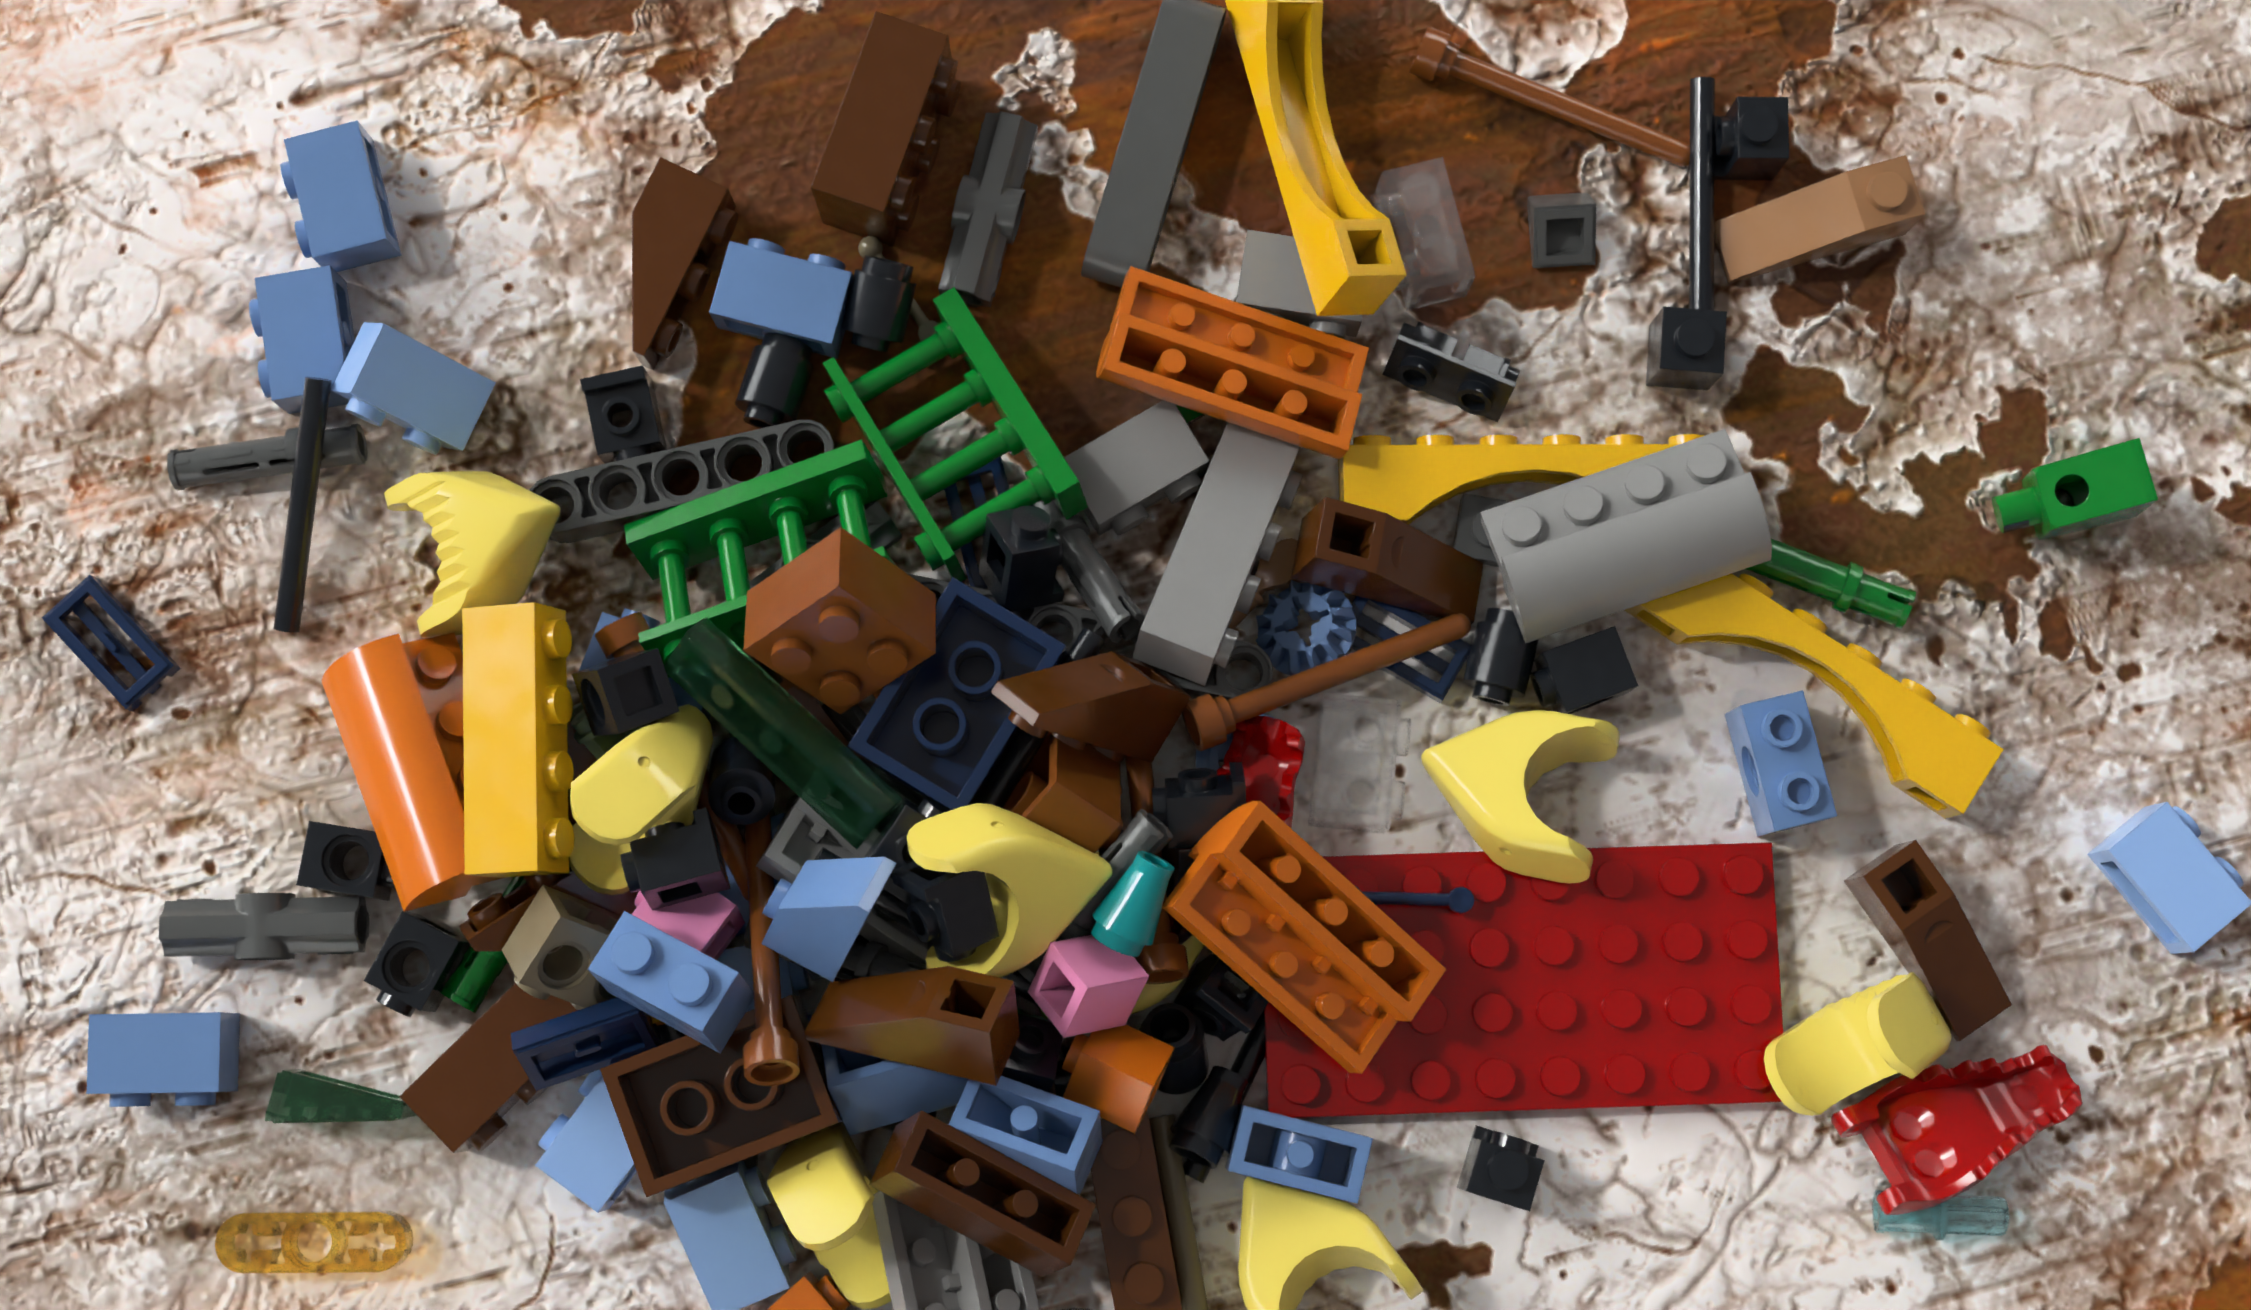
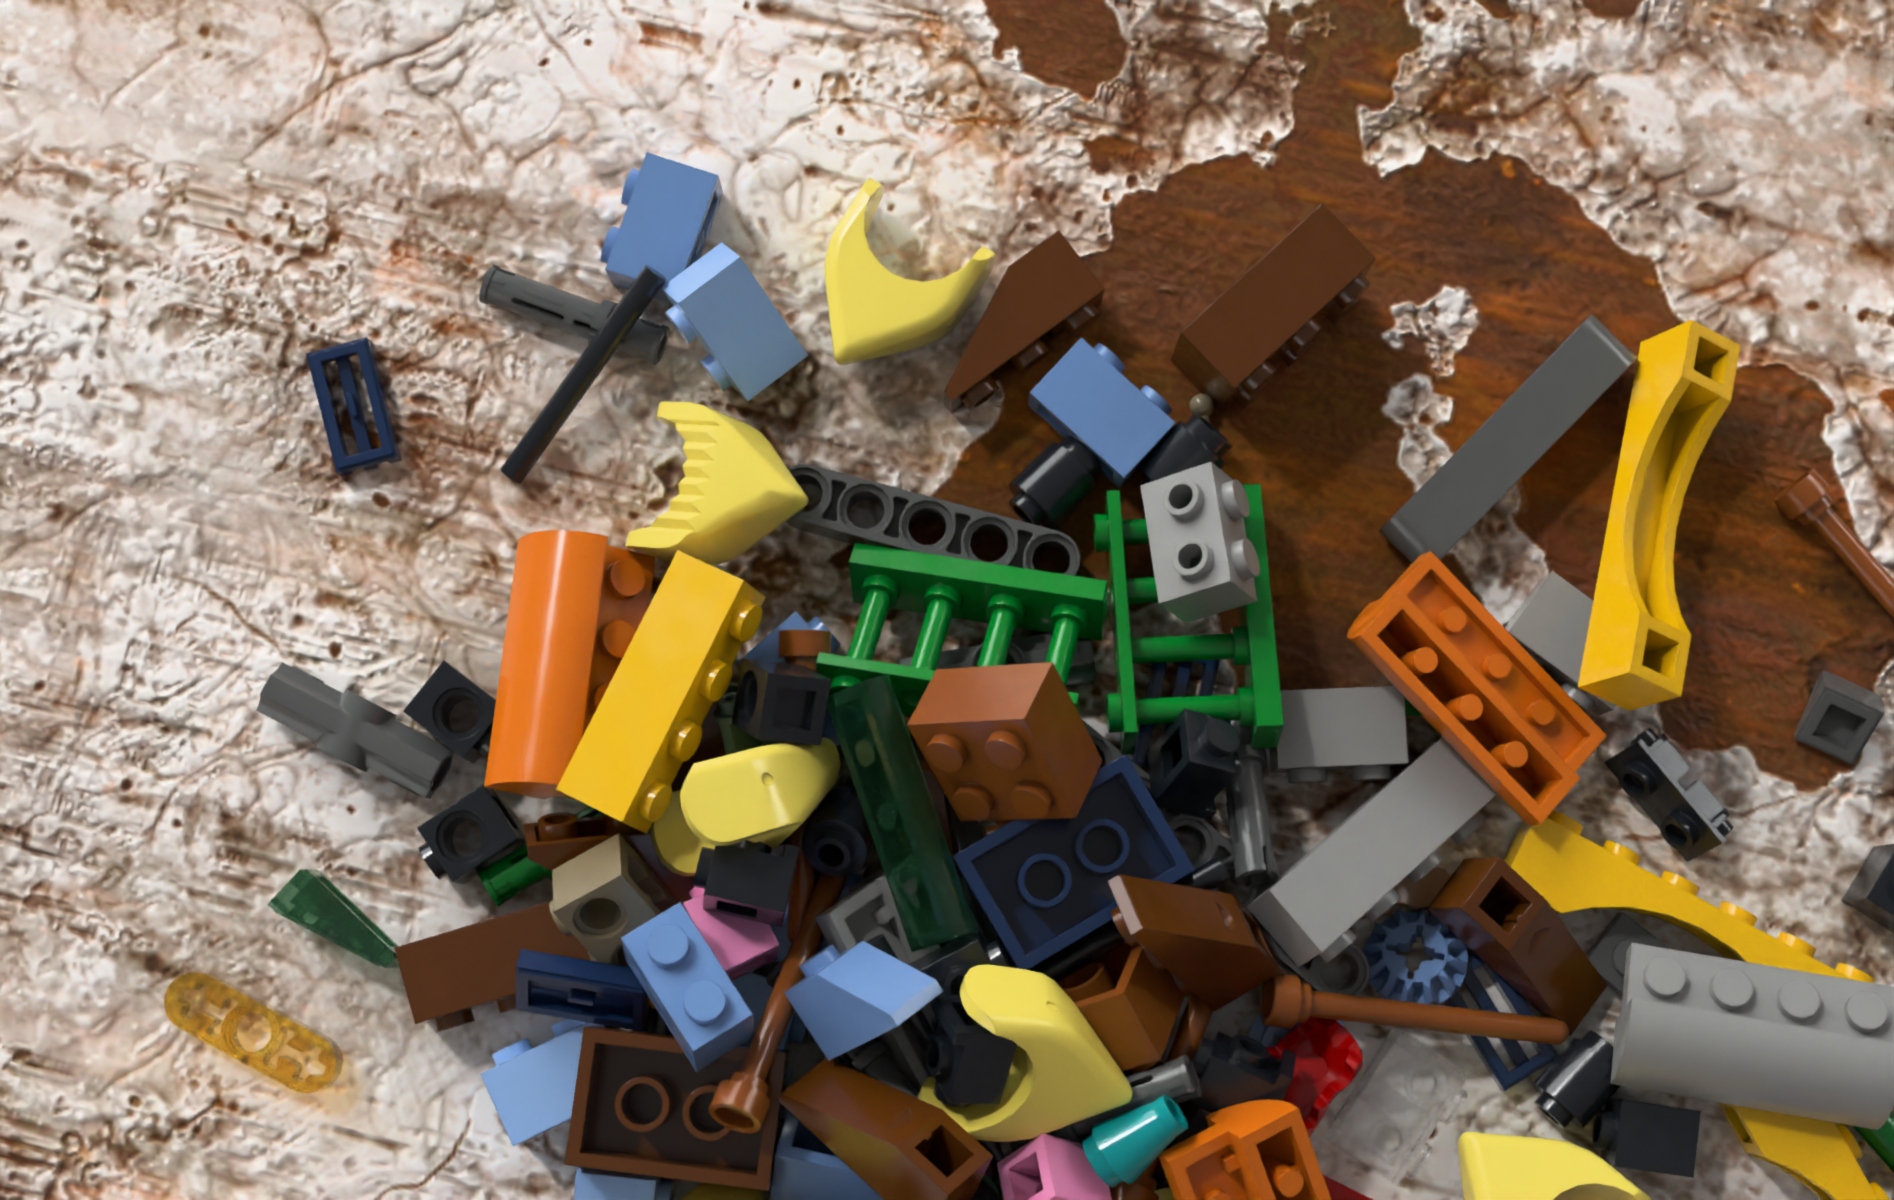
camera: 30 degrees right, 0 degrees up
medium blue brick [86,1012,240,1107] -> none
medium blue brick [280,120,402,272] -> none
black brick [580,365,667,464] -> none
dark grey piece [938,111,1038,307] -> none
clear brick [1370,157,1476,311] -> none
none -> light yellow animal [825,178,997,365]
none -> light grey brick [1140,462,1260,623]

